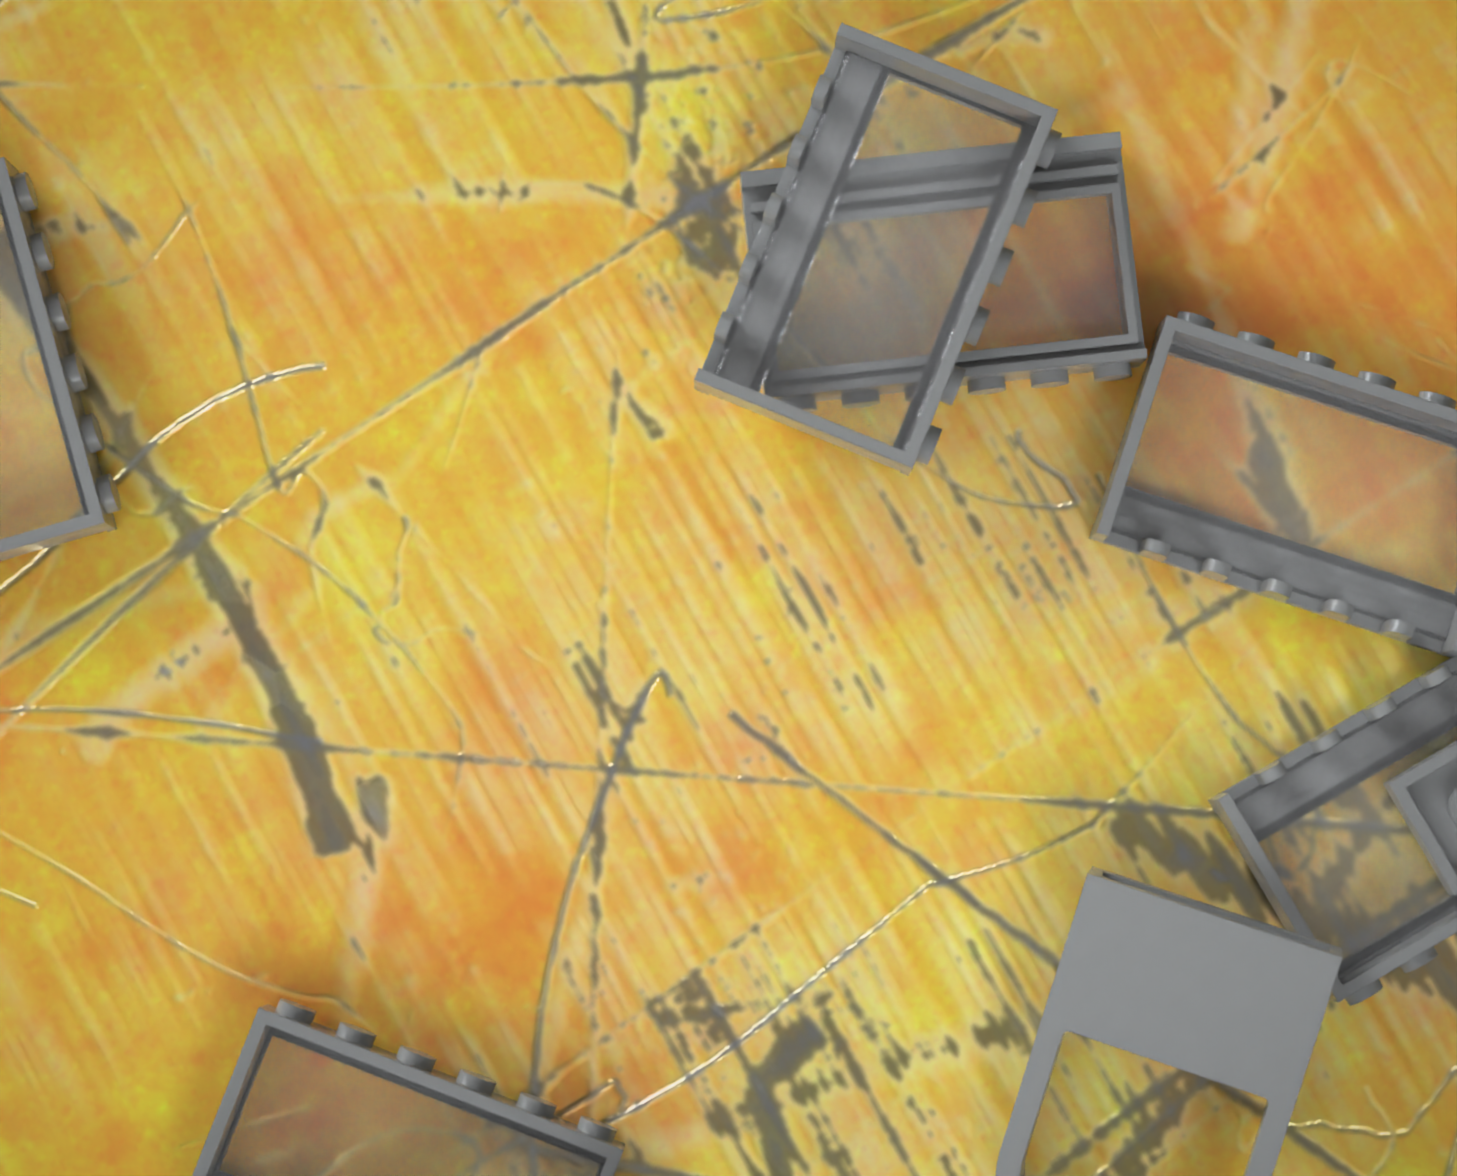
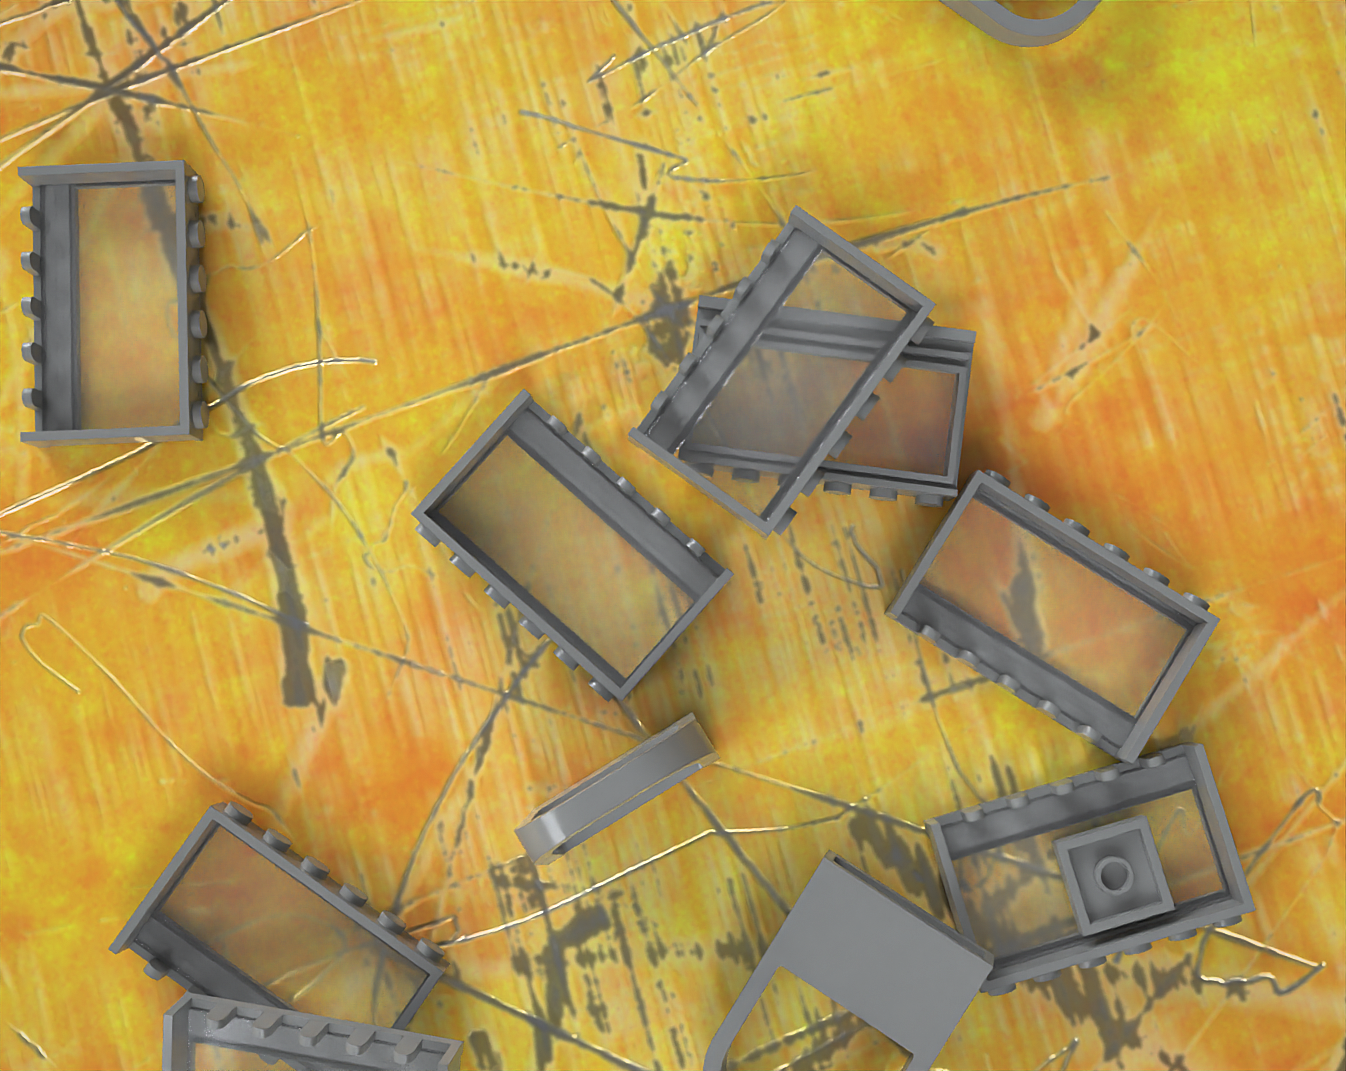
camera: 15 degrees right, 0 degrees up
none -> clear window [411,389,734,702]
none -> light grey window [514,712,720,865]

